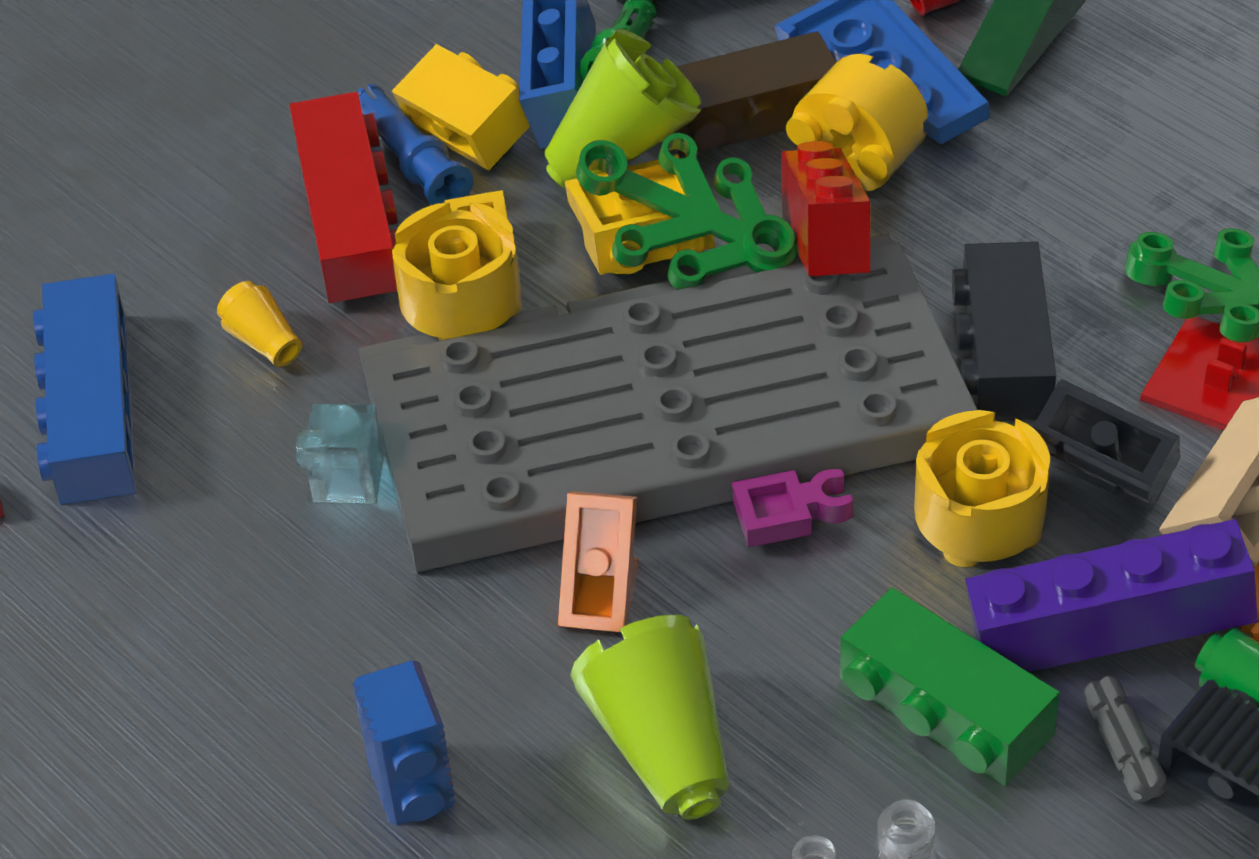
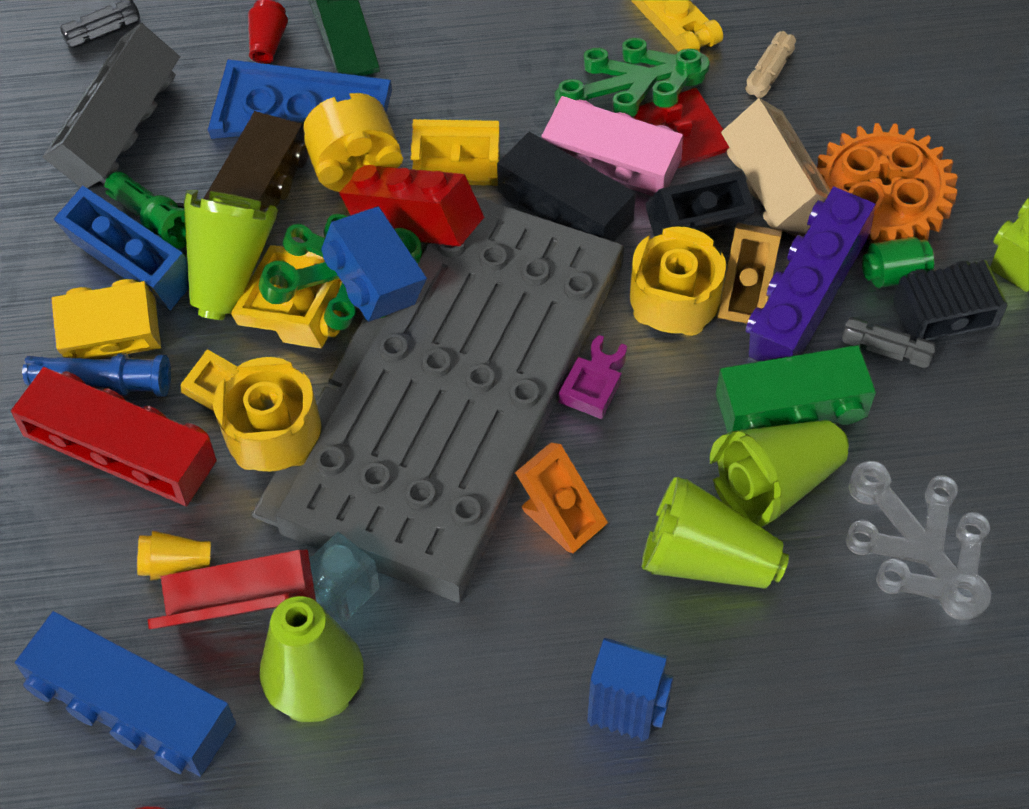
camera: 55 degrees left, 10 degrees up
none -> red panel [147,549,316,630]
none -> lime cone [259,596,363,722]
none -> blue brick [321,206,427,322]
none -> yellow hinge [411,119,500,186]
none -> bright pink brick [541,96,683,196]
none -> lime cone [710,420,849,527]
none -> pearl gold slope [717,223,782,323]

